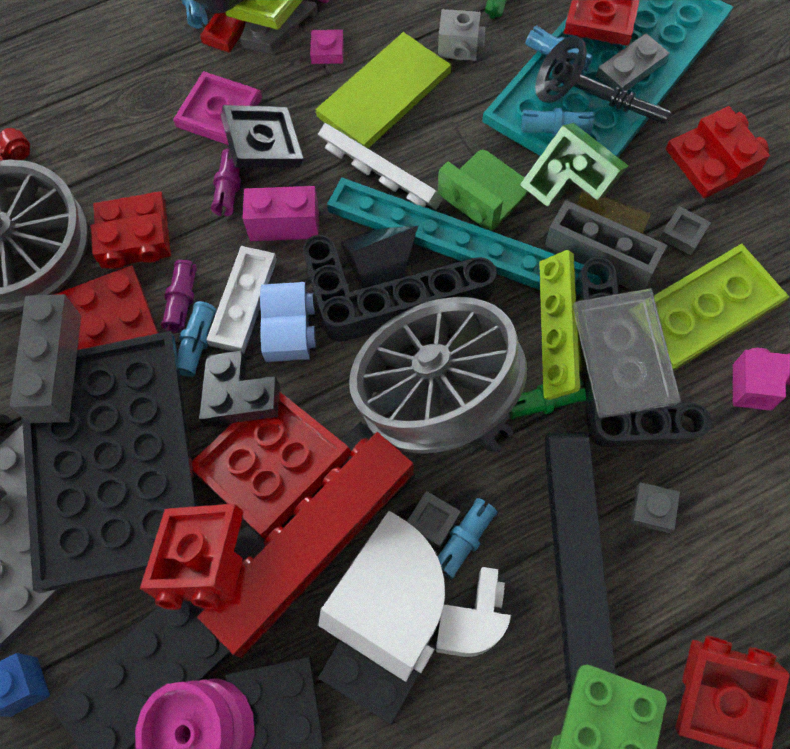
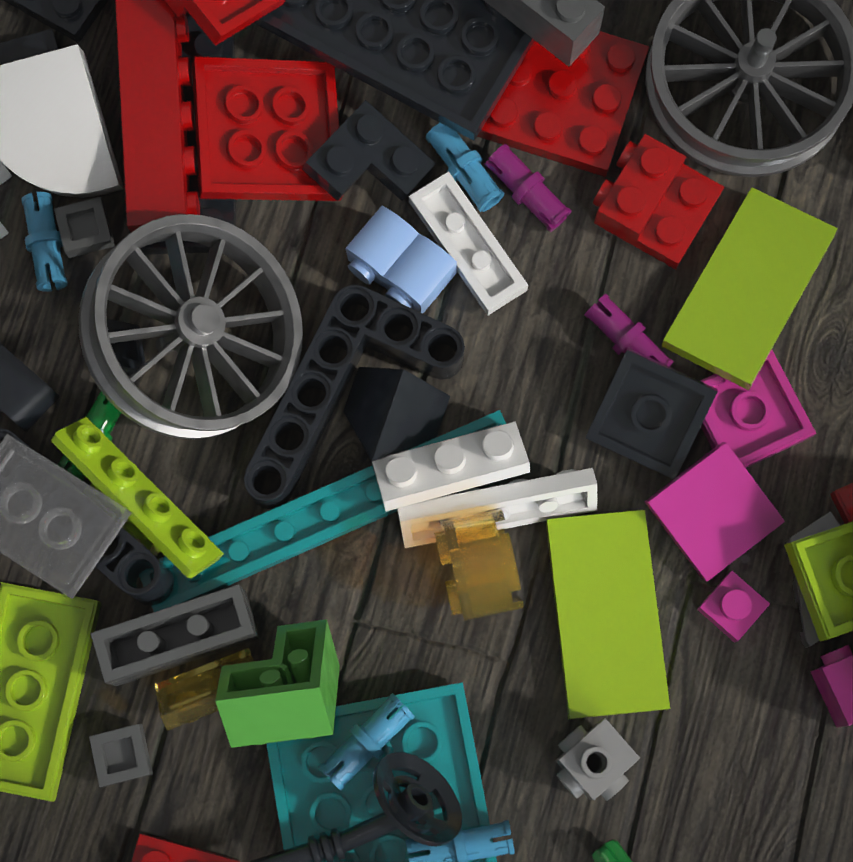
camera: 130 degrees right, 10 degrees up
dark pink brick [243,186,319,241] -> none
bright green bracket [438,150,530,231] -> none
none -> white plate [372,421,530,511]
none -> clear yellow brick [434,509,524,621]
none -> dark pink tile [645,442,785,581]
none -> lime tile [662,187,838,391]

